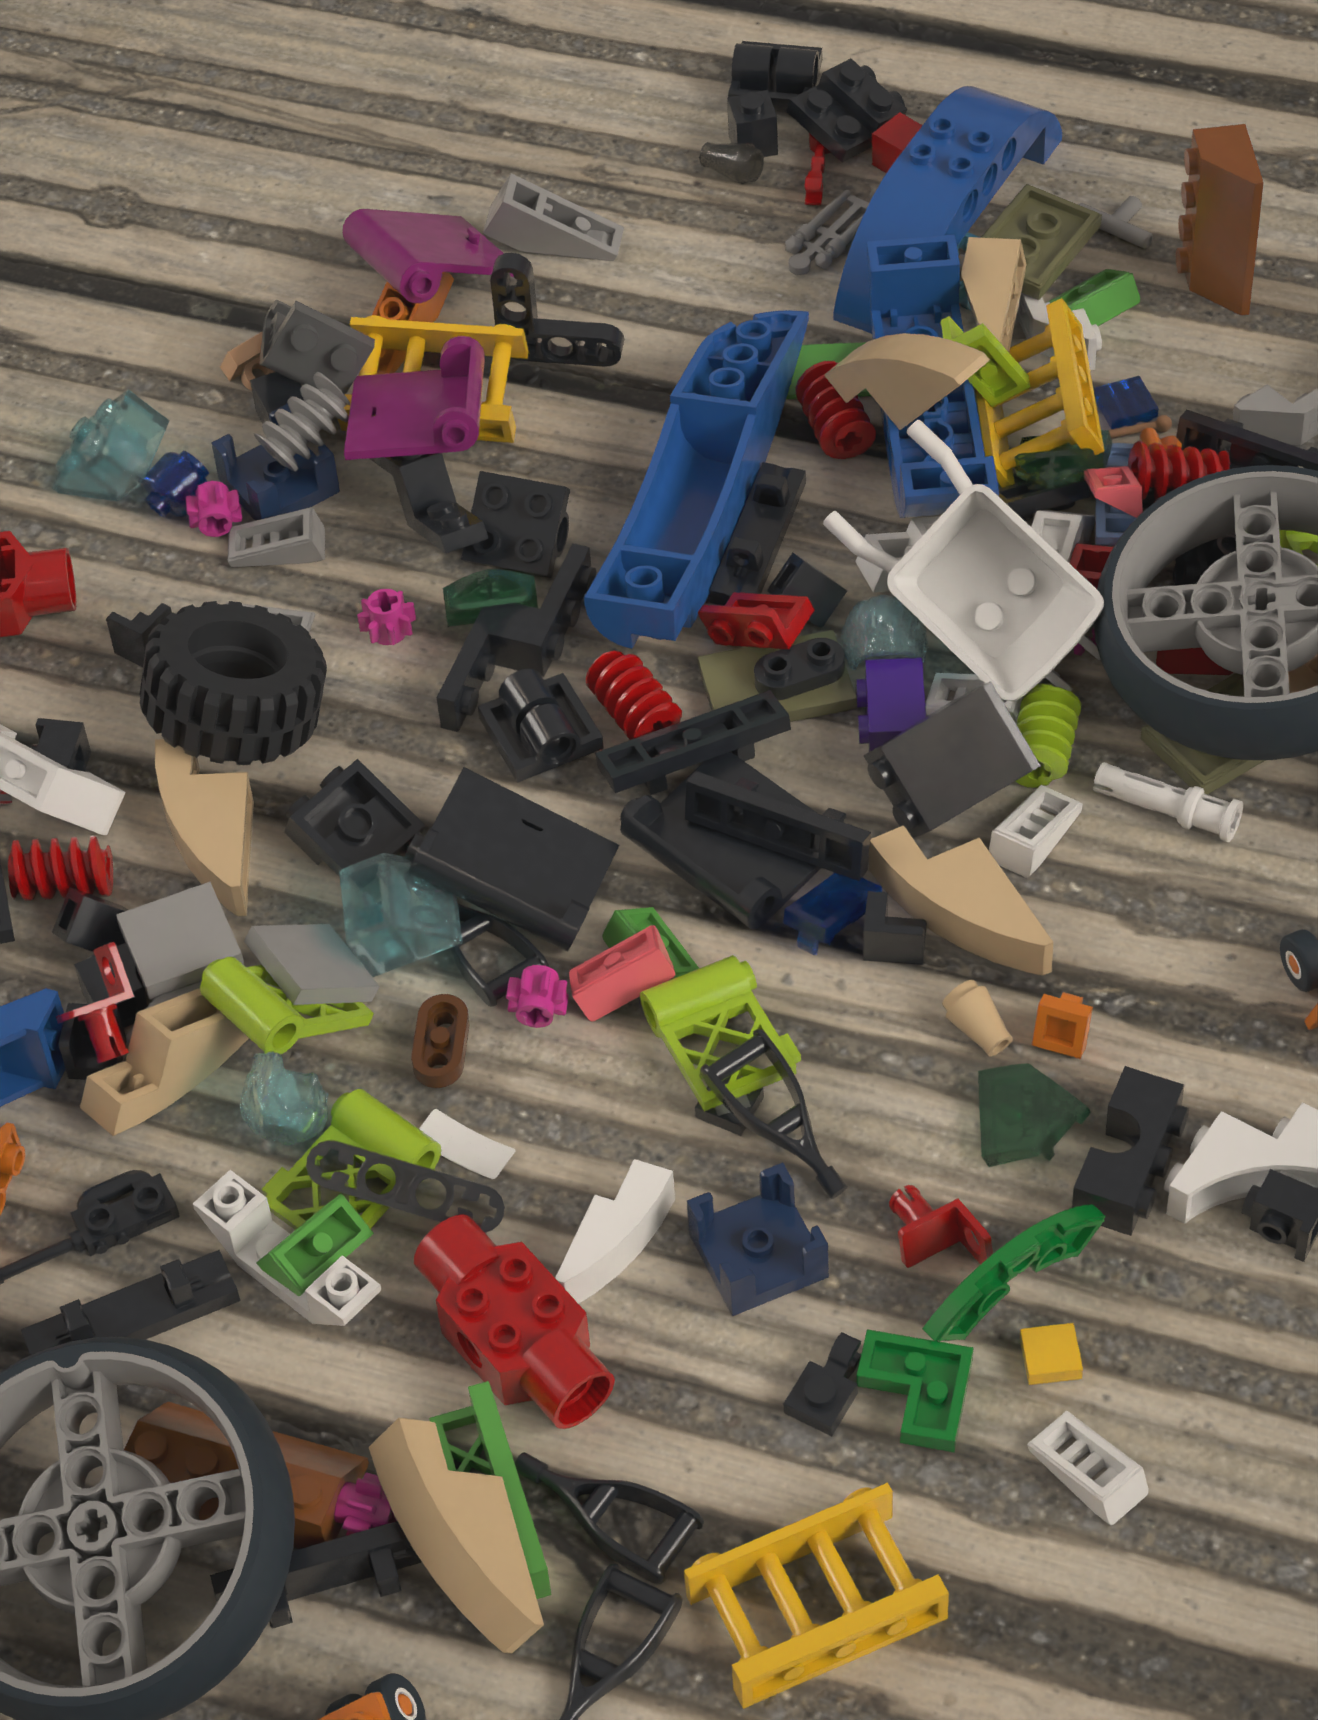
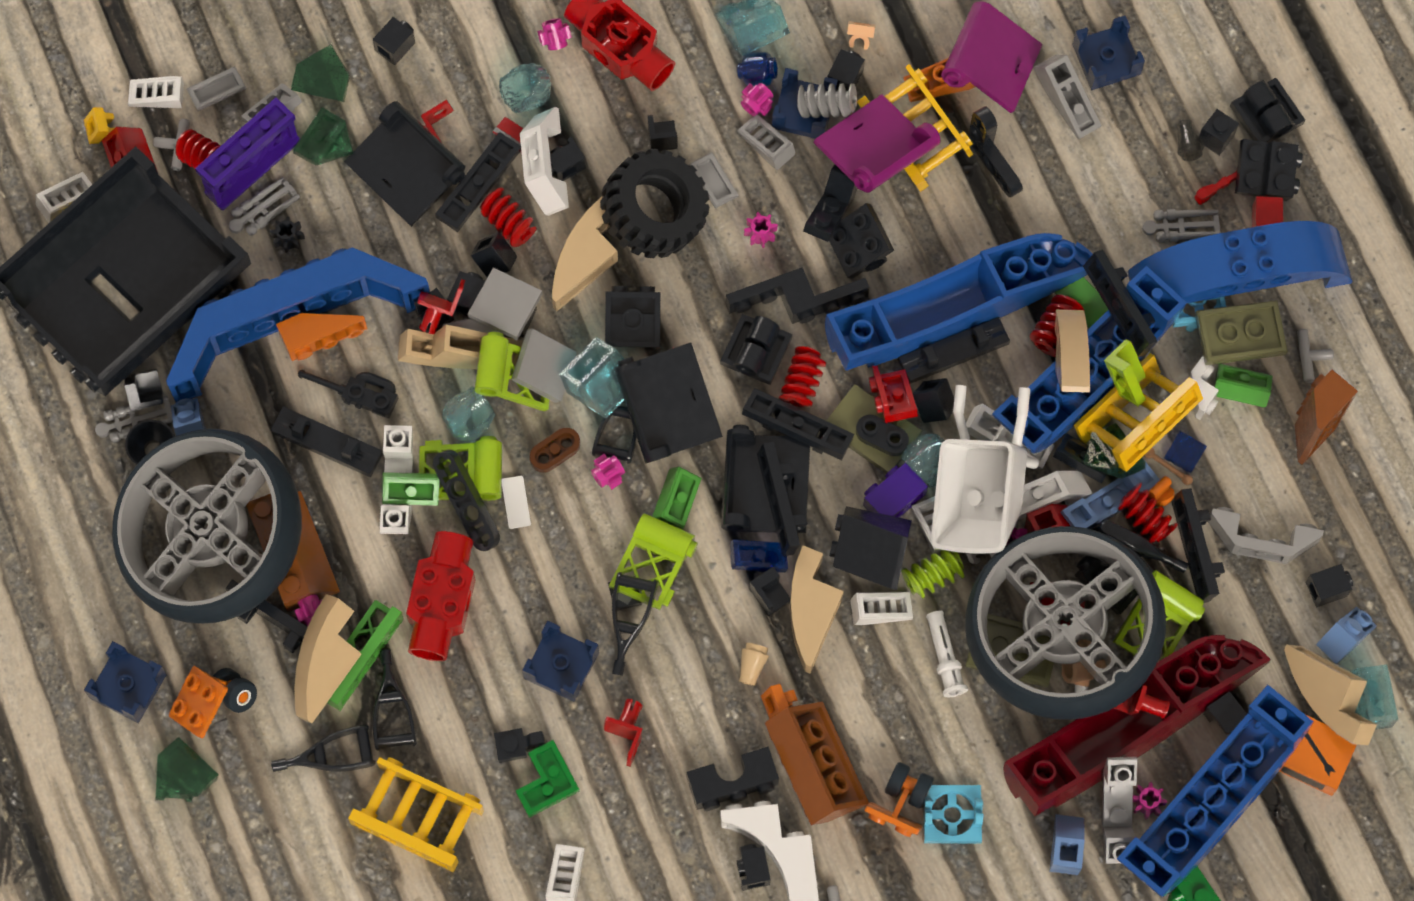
camera: 45 degrees right, 20 degrees up
dark grey piece [260,300,375,394] -> none
clear green slope [443,569,538,627] -> none
white slope [555,1159,675,1304] -> none
coral slope [569,925,675,1022] -> none
green tile [922,1204,1106,1341] -> none
tan slope [959,237,1027,352] -> none
clear green slope [978,1063,1091,1167] -> none
yellow tile [1020,1323,1083,1385] -> none
coral slope [1084,466,1143,518] -> none
none -> dark orange slope [765,701,869,826]
none -> dark blue panel [1072,15,1145,91]
none -> black hinge [1083,249,1158,357]

